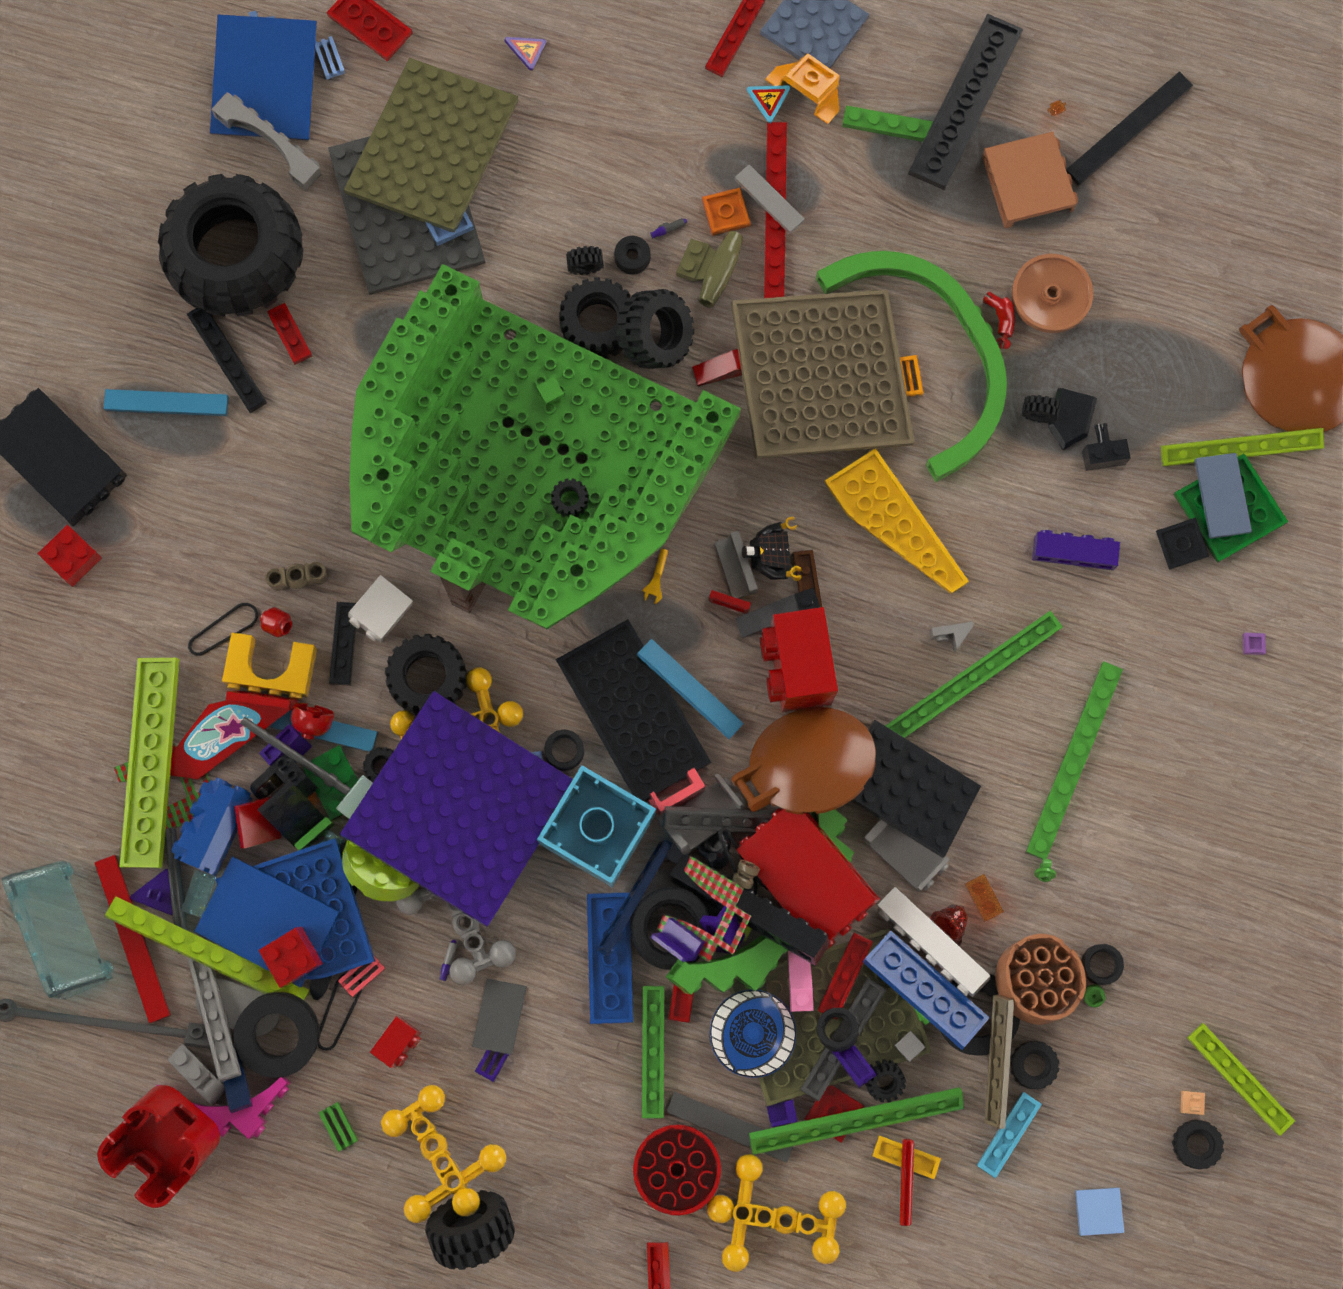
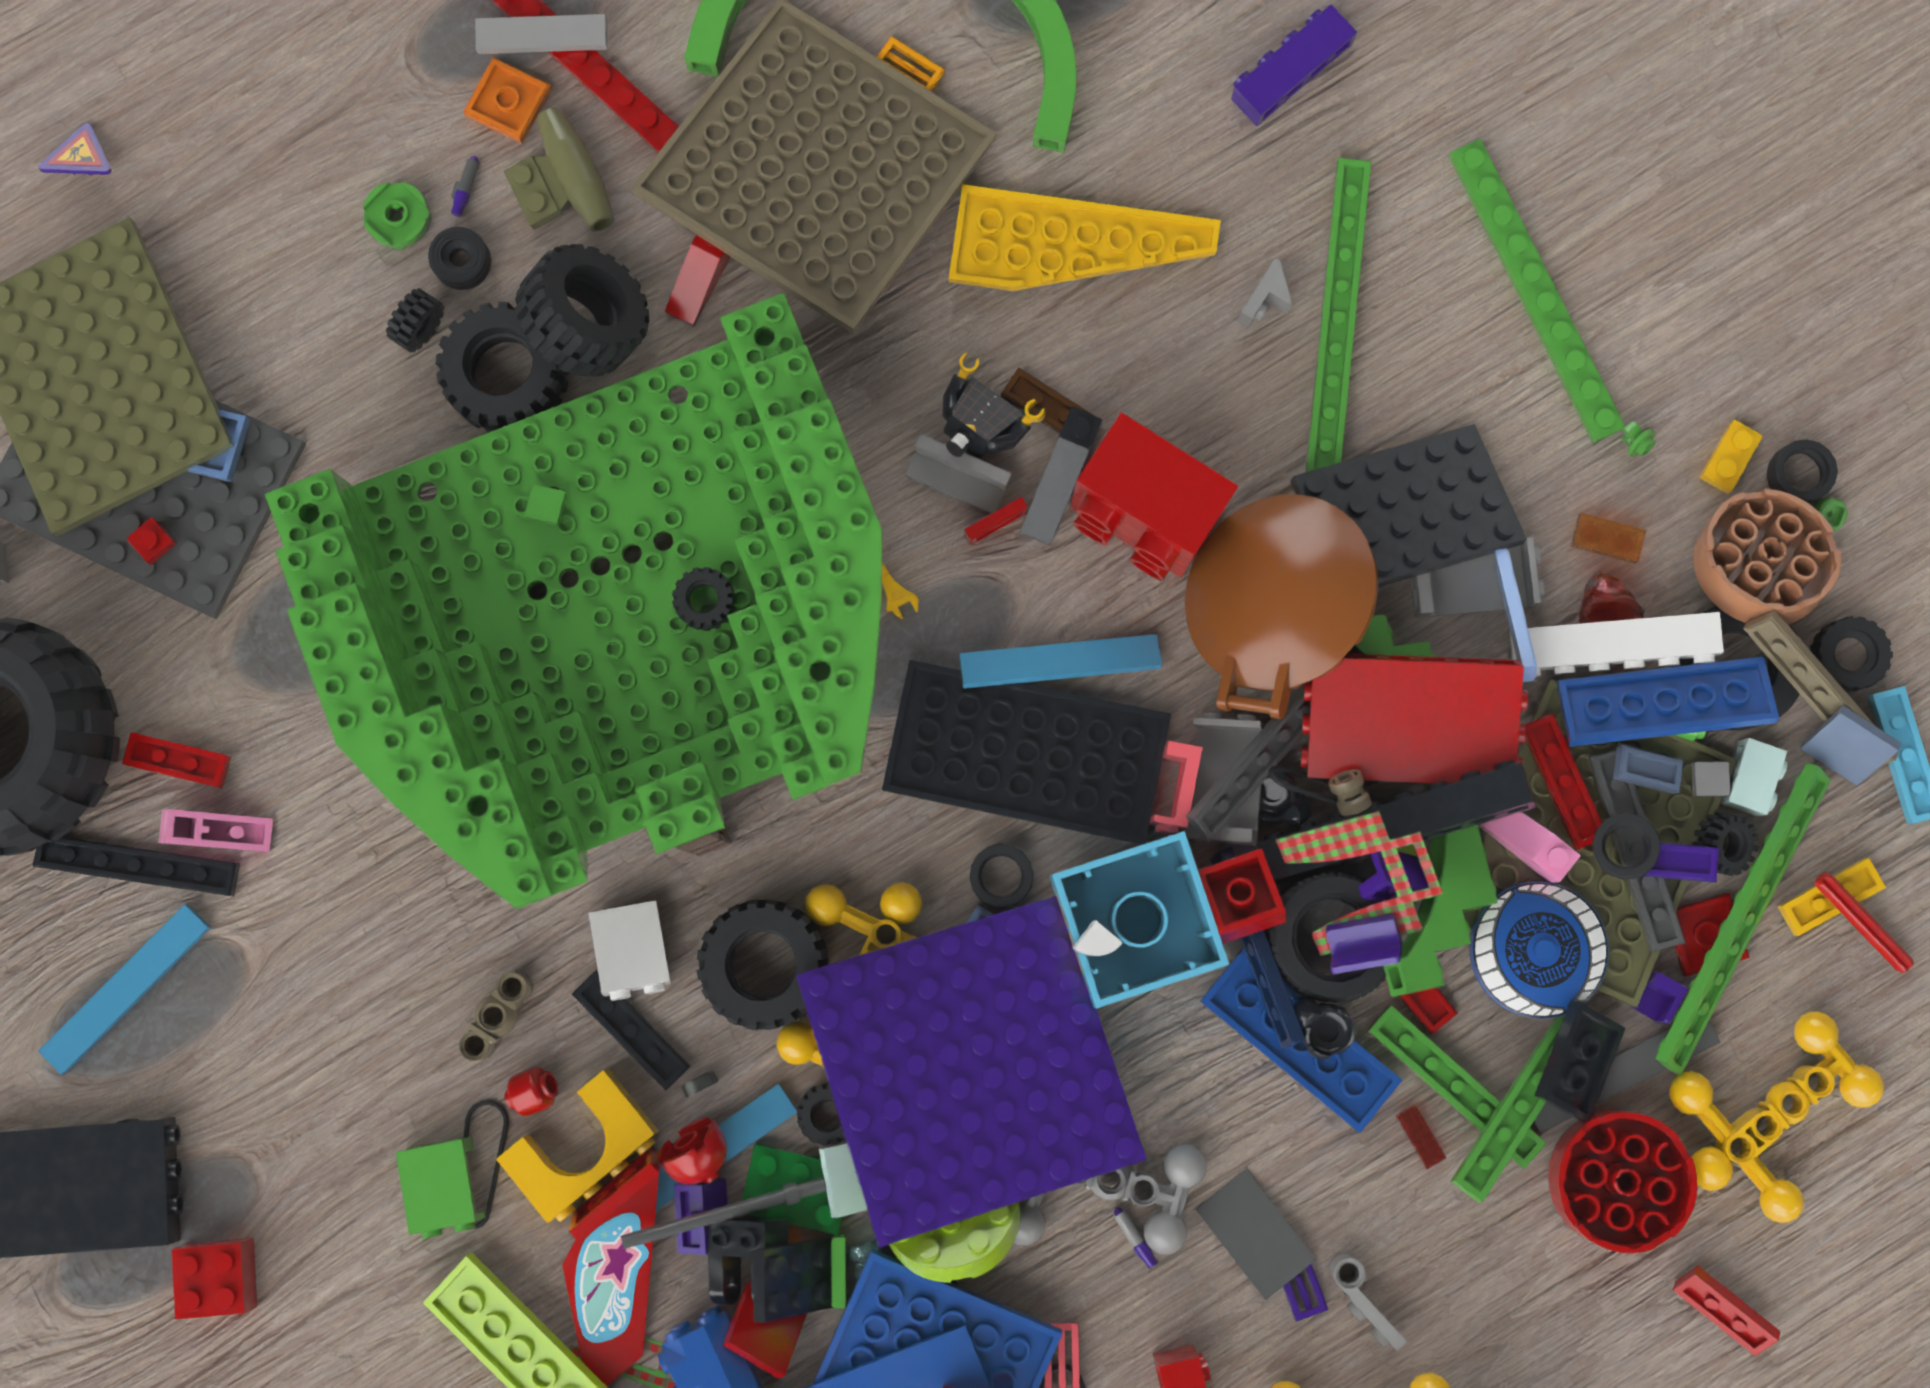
camera: 45 degrees left, 5 degrees up
none -> red plate [126,517,177,565]
none -> bright pink slope [158,809,273,852]
none -> bright green plate [363,182,432,250]
none -> bright green panel [396,1136,486,1239]
none -> pearl dark grey tile [681,1071,719,1098]
none -> white tile [1072,921,1122,956]
none -> red brick [1198,848,1286,944]
none -> black hair [1292,996,1356,1060]
none -> light grey plate [1329,1254,1407,1351]
none -> clear red piece [1396,1105,1446,1169]
none -> bright green plate [1450,1015,1565,1203]
none -> light blue tile [1495,548,1537,683]
none -> black plate [1534,1000,1626,1122]
none -> sand blue tile [1613,745,1683,794]
none -> yellow plate [1699,419,1763,494]
none -> light aqua brick [1720,738,1788,817]
none -> sand blue tile [1800,706,1901,786]

